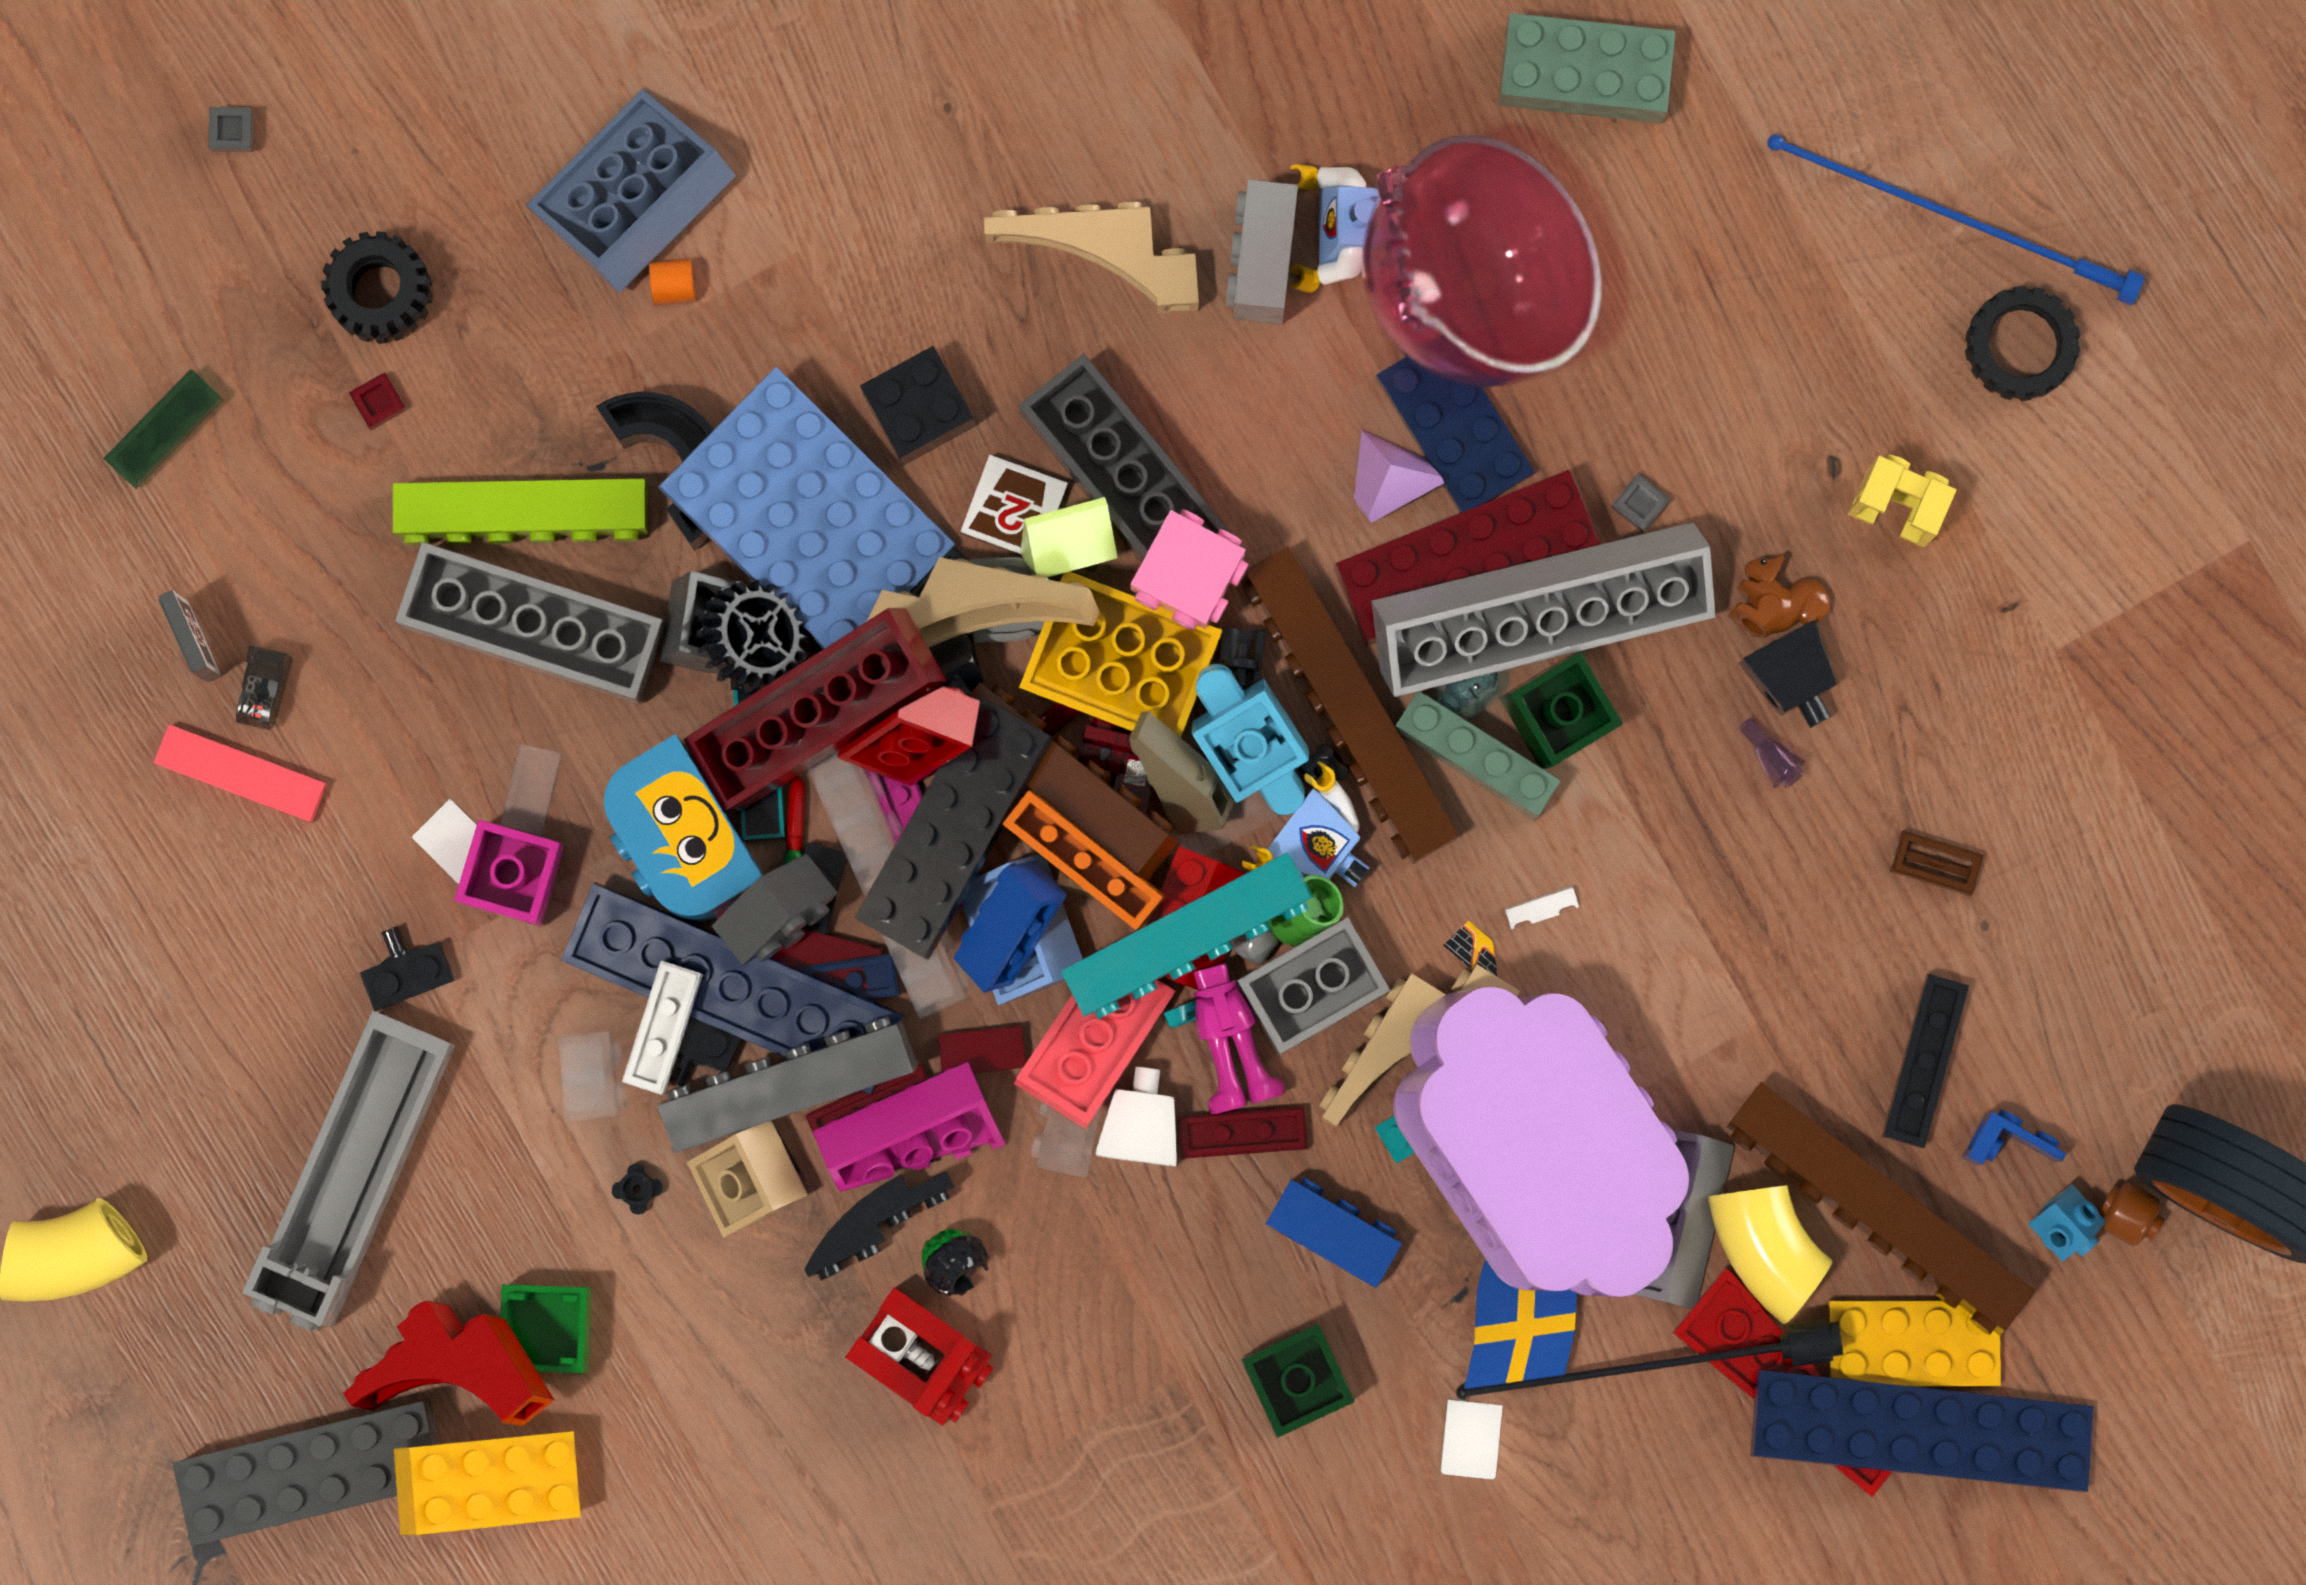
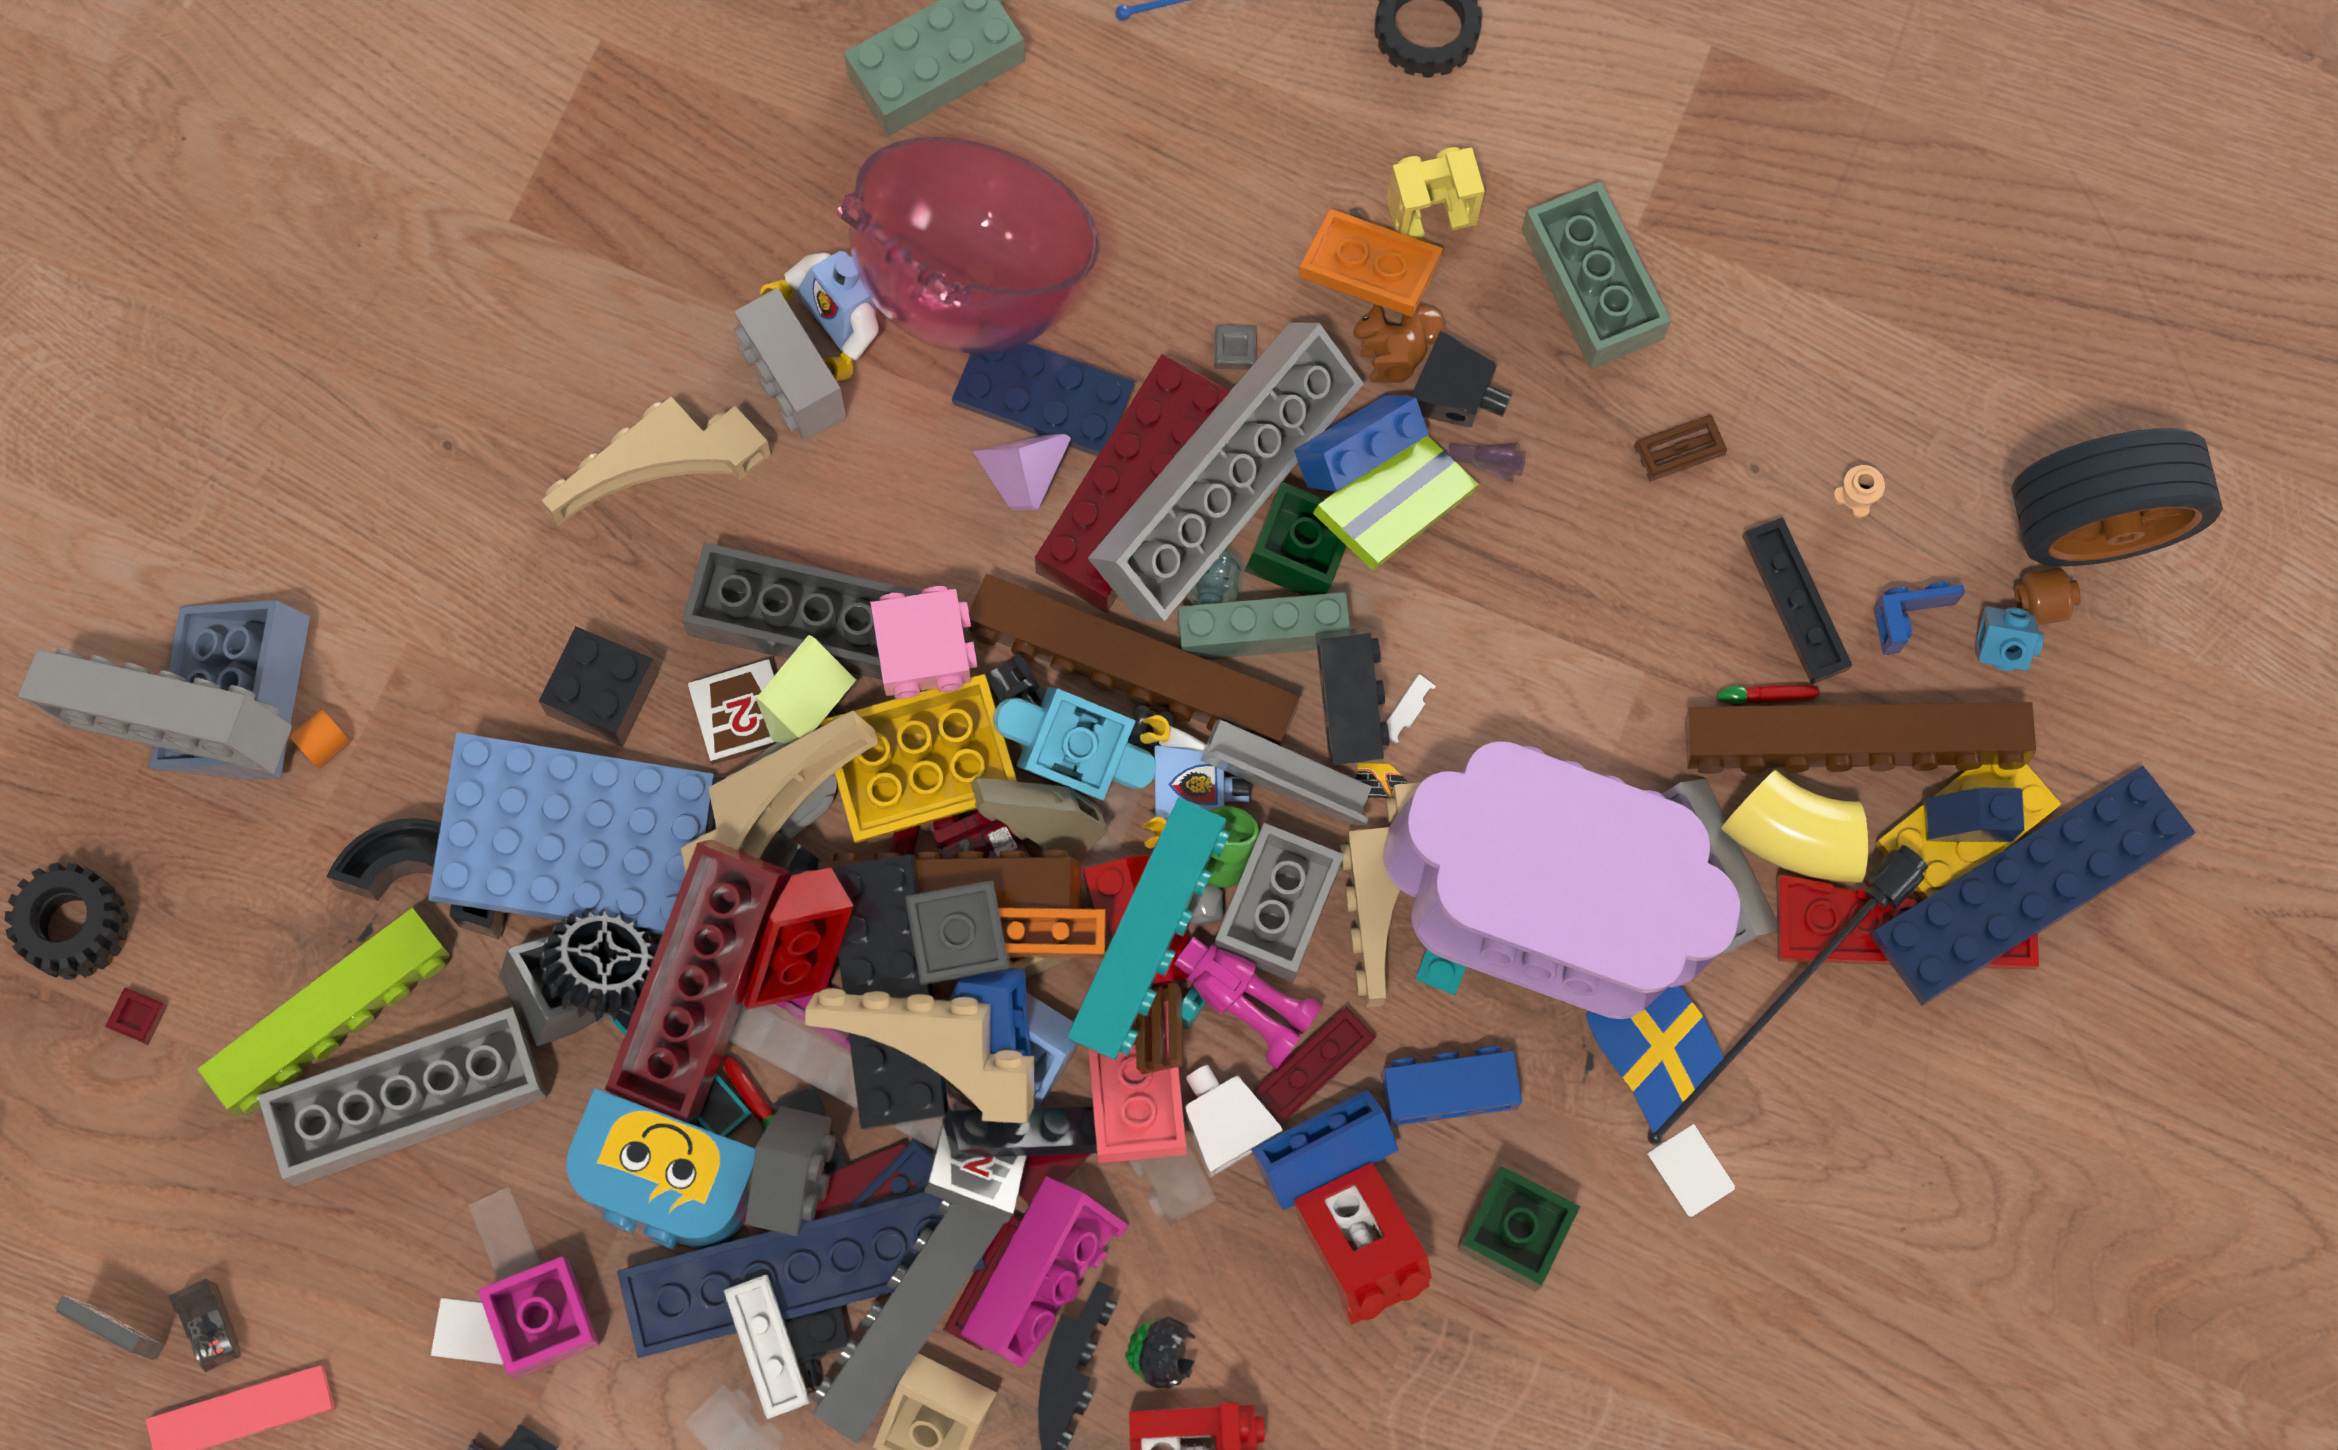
camera: 40 degrees left, 10 degrees down
none -> light grey brick [18,648,292,774]
none -> tan arch [805,989,1034,1123]
none -> dark grey tile [905,880,1009,985]
none -> tile [924,1124,1026,1223]
none -> black plate [942,1106,1097,1159]
none -> reddish brown tile [1136,982,1183,1074]
none -> light grey panel [1200,720,1372,827]
none -> blue brick [1251,1089,1399,1210]
none -> blue brick [1294,394,1429,491]
none -> red brick [1294,1162,1432,1325]
none -> orange plate [1298,209,1443,317]
none -> tile [1313,436,1479,571]
none -> black brick [1315,627,1390,765]
none -> sand green brick [1521,181,1671,369]
none -> red piece [1717,684,1820,704]
none -> light nougat brick [1833,465,1885,519]
none -> dark blue slope [1924,788,2025,842]

